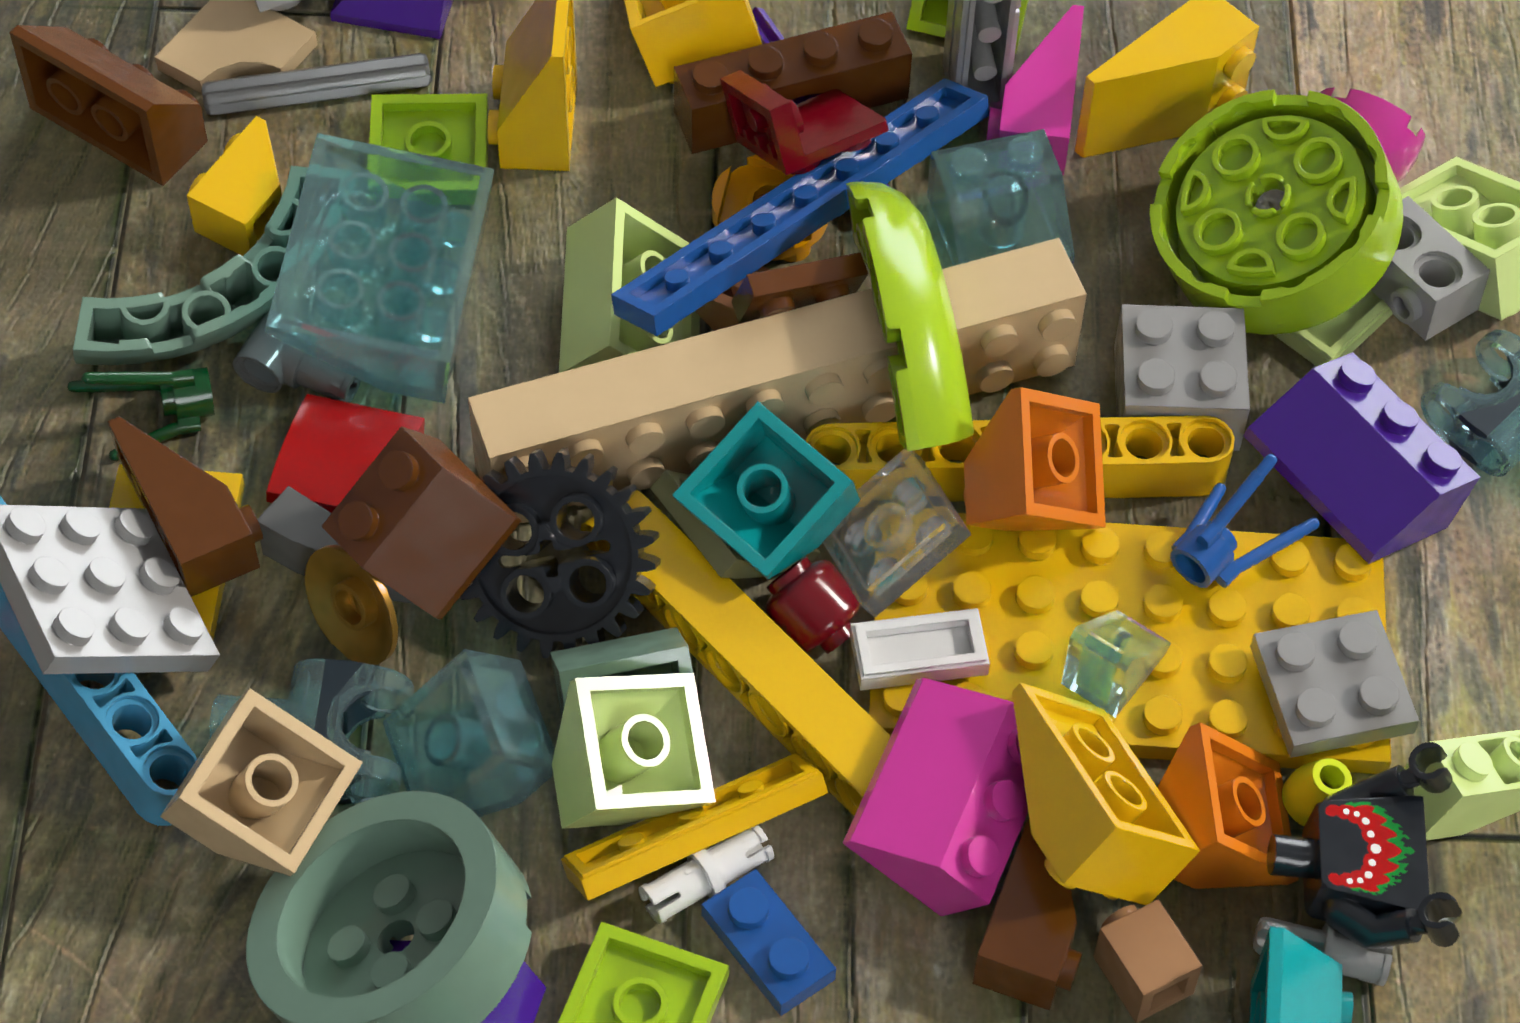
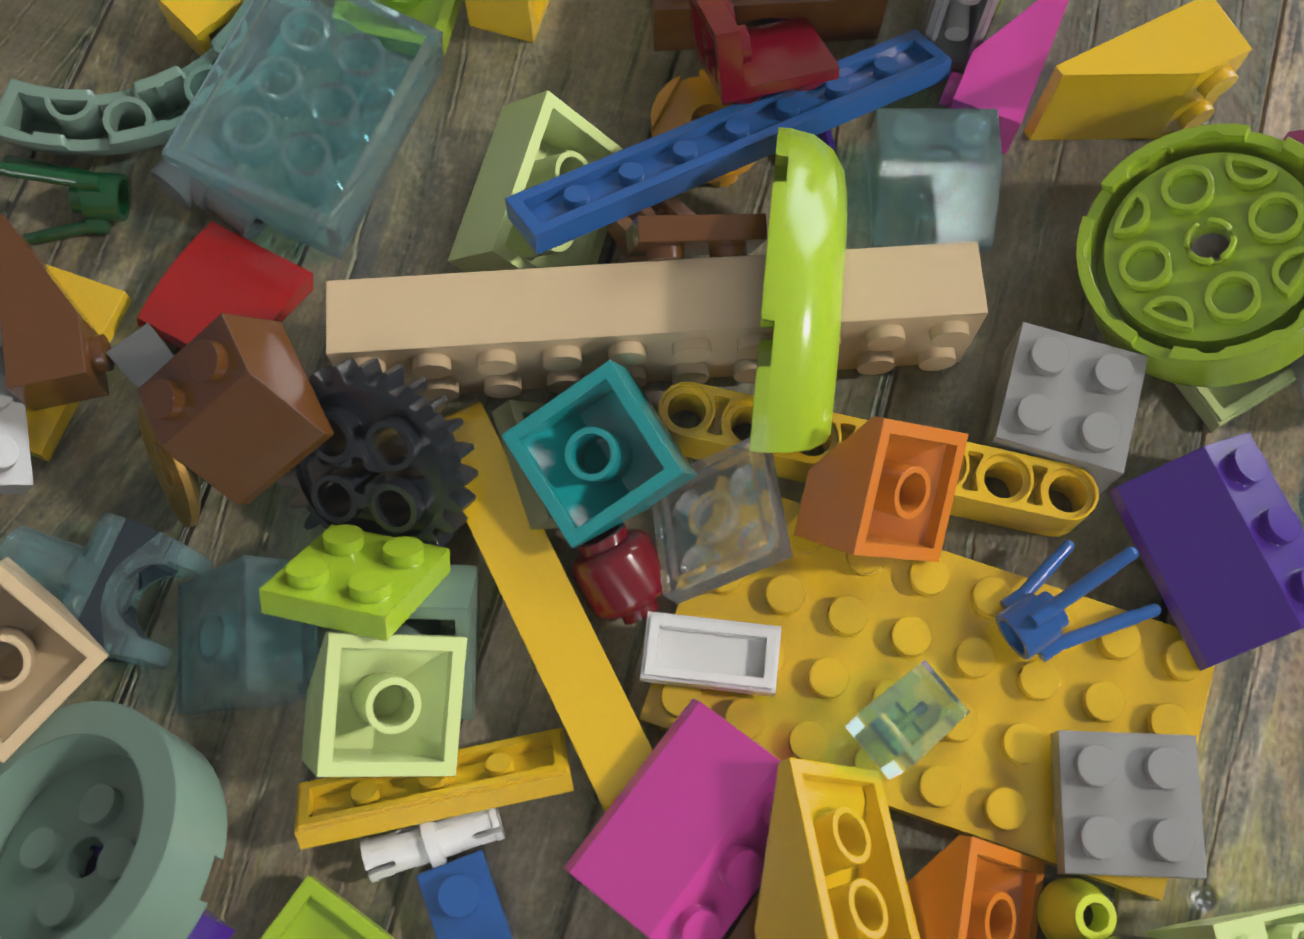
camera: 15 degrees right, 15 degrees up
none -> lime plate [259,524,451,642]

